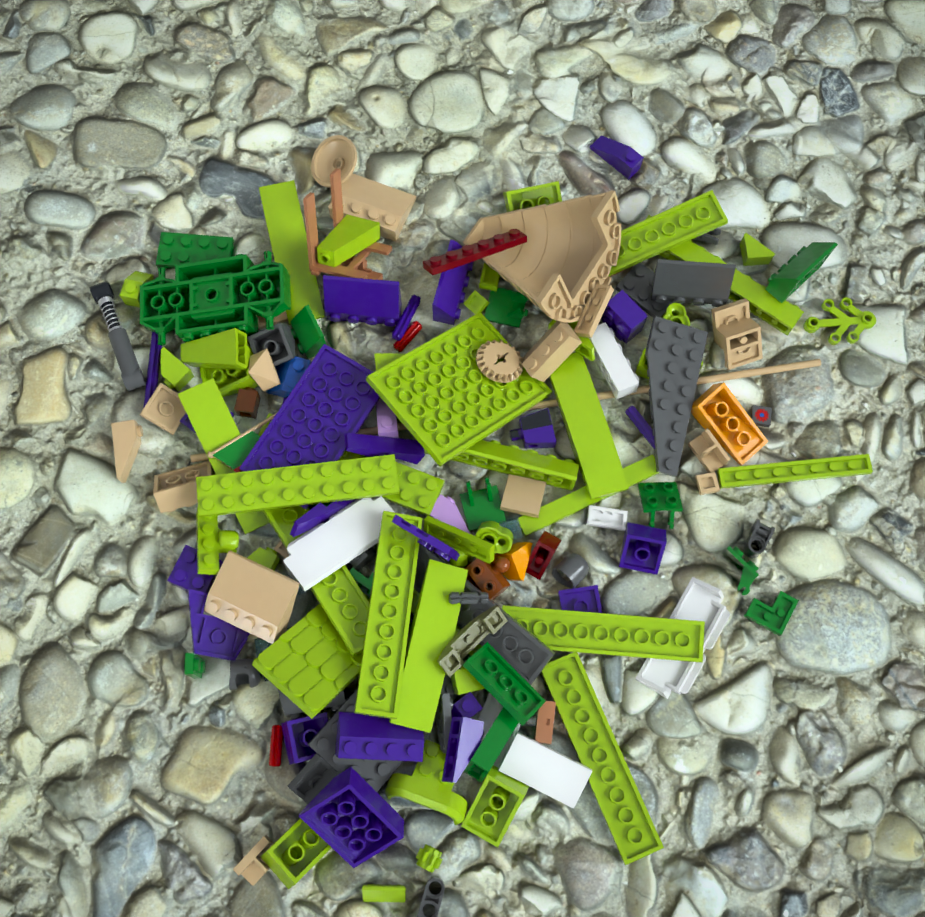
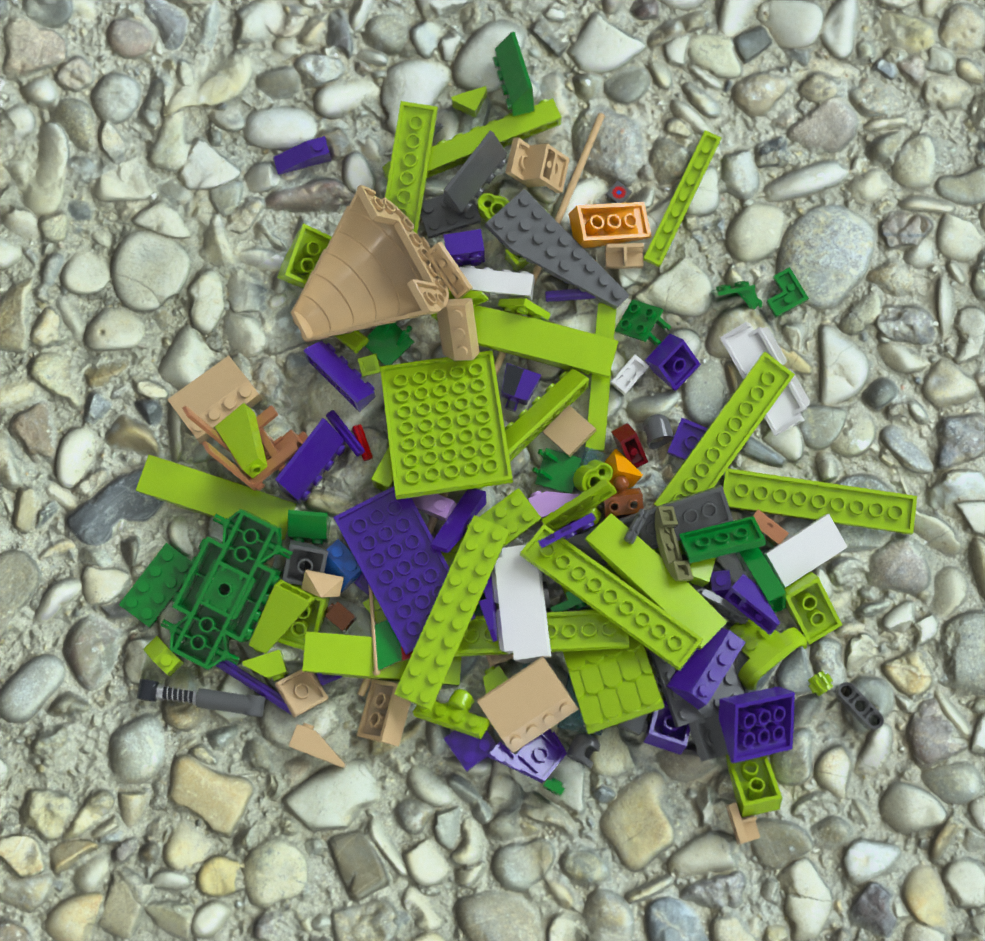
camera: 55 degrees left, 5 degrees up
red axle [269,725,283,767] -> none
tan dish [311,135,357,188] -> none
lime slope [362,884,406,903] -> none
dark red plate [423,229,527,275] -> none
tan gear [476,339,524,383] -> none
tan plate [695,472,720,495] -> none
dark grey piece [743,519,775,558] -> none
lime plant [803,297,876,345] -> none
none -> lime plate [498,298,551,321]

